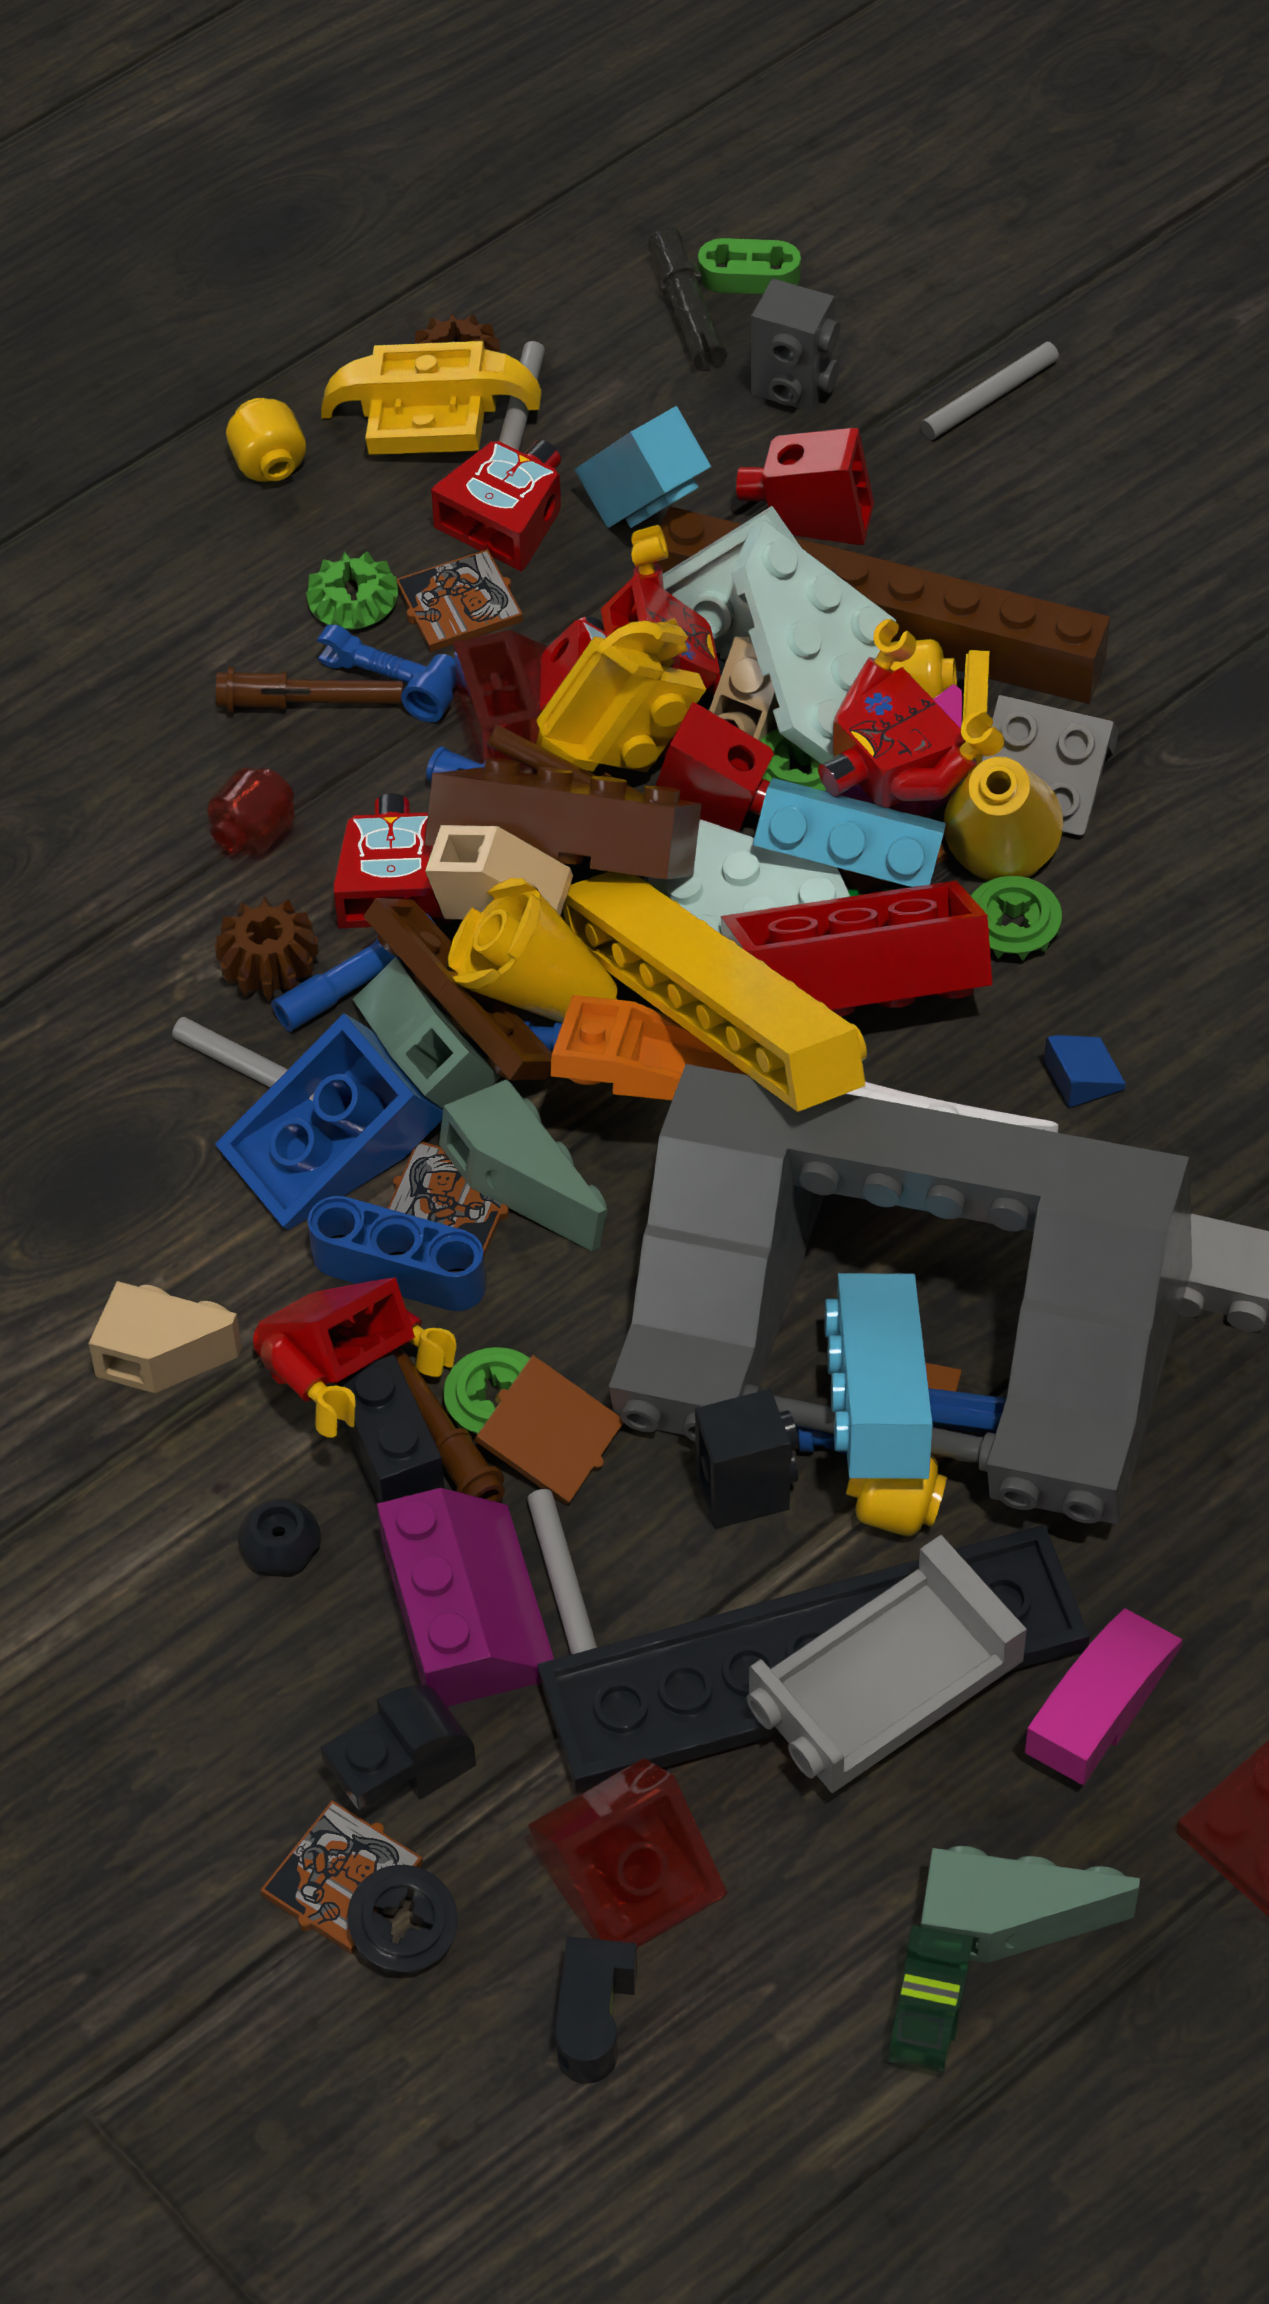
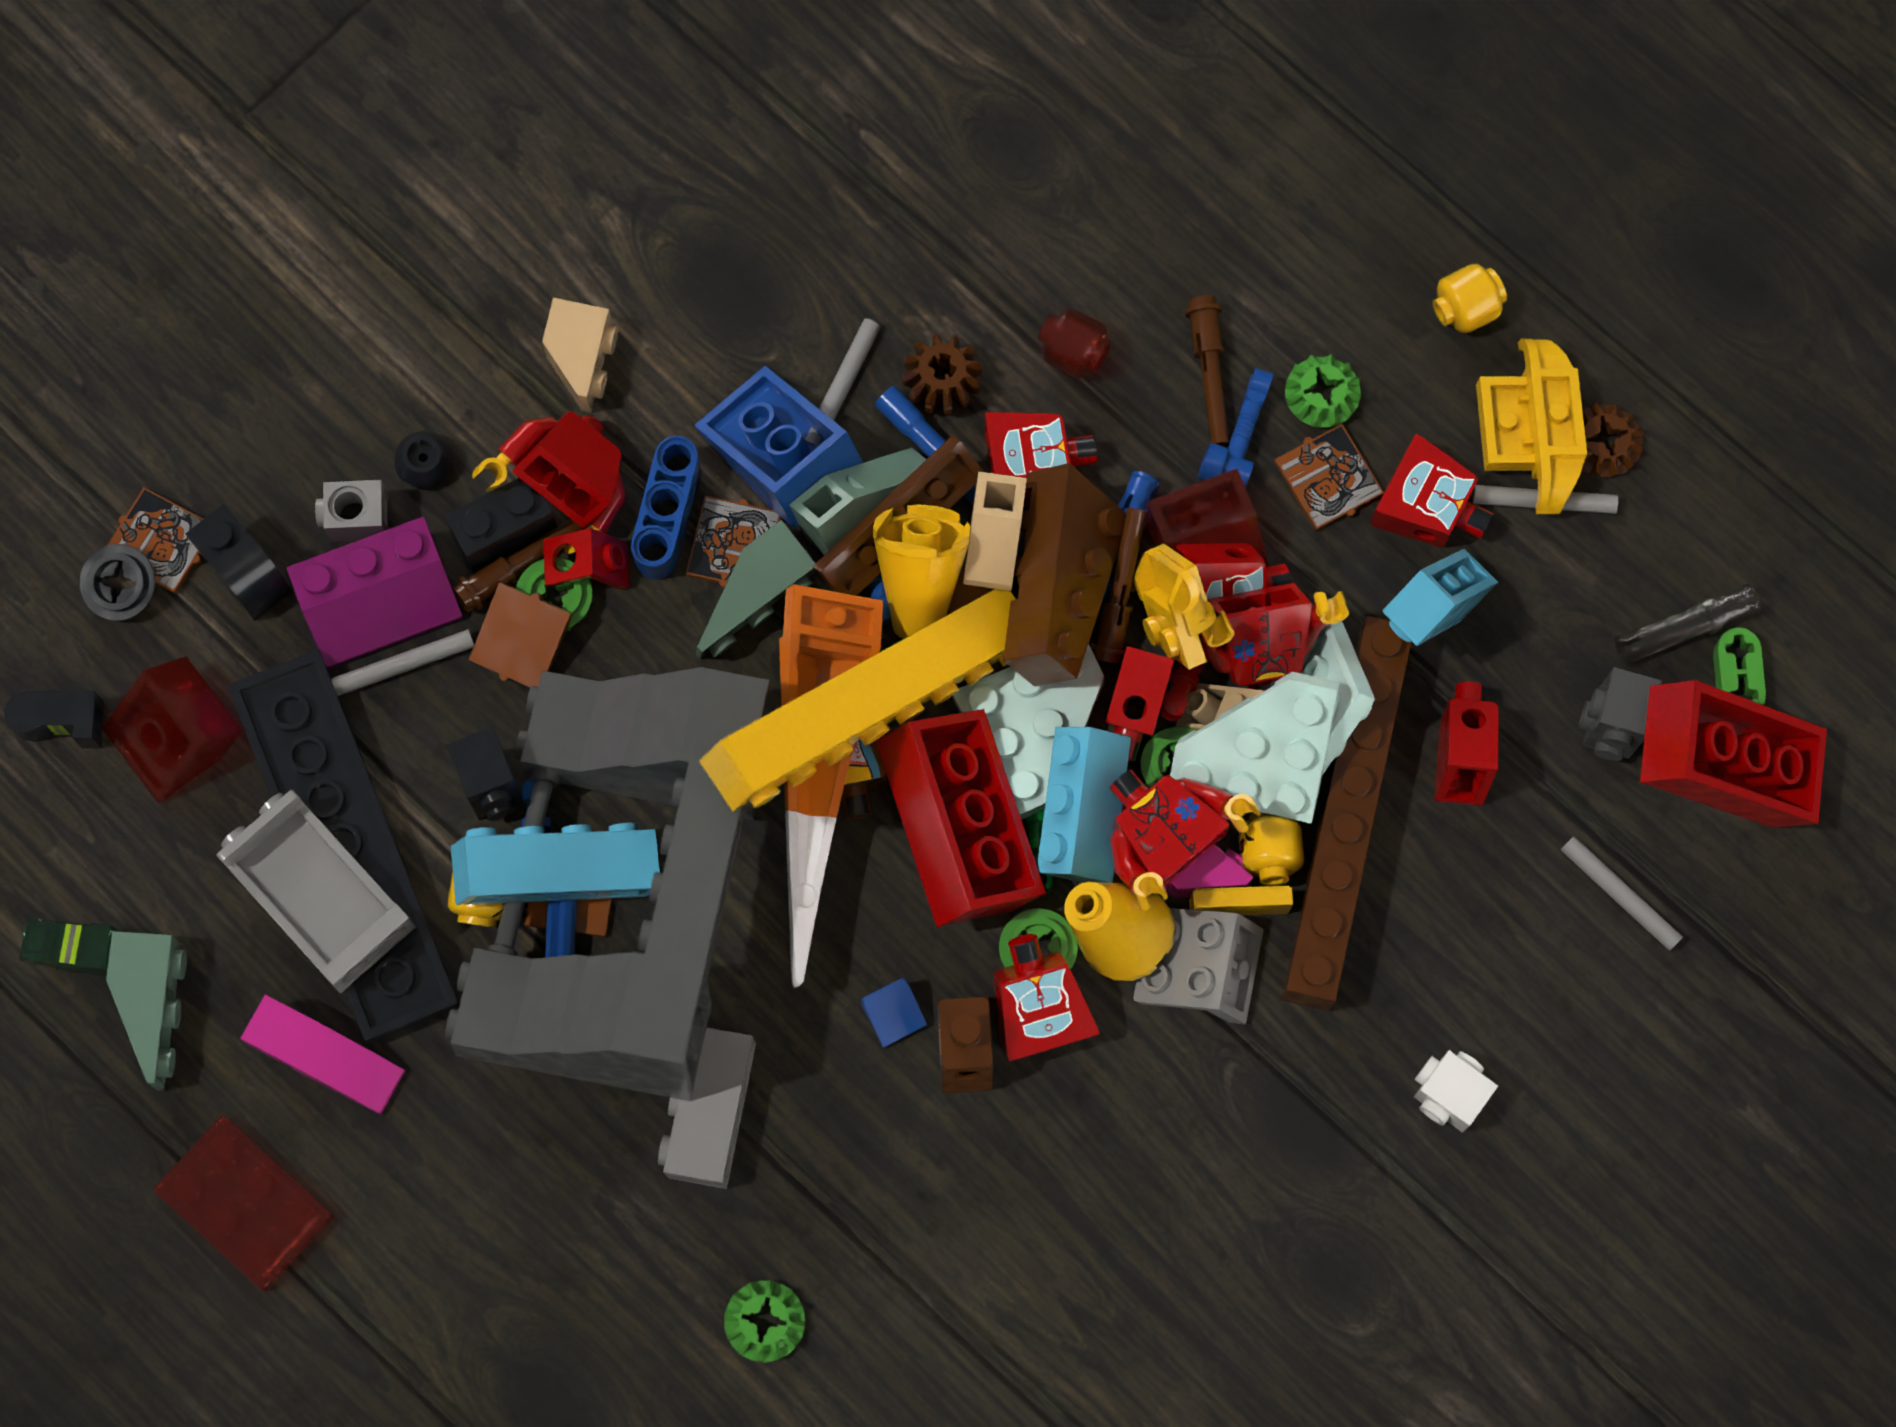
camera: 80 degrees right, 20 degrees up
none -> light grey brick [315,480,388,543]
none -> red bracket [543,528,630,590]
none -> reddish brown torso [937,997,993,1094]
none -> red torso [993,934,1099,1062]
none -> white brick [1414,1050,1498,1133]
none -> red brick [1640,680,1827,828]

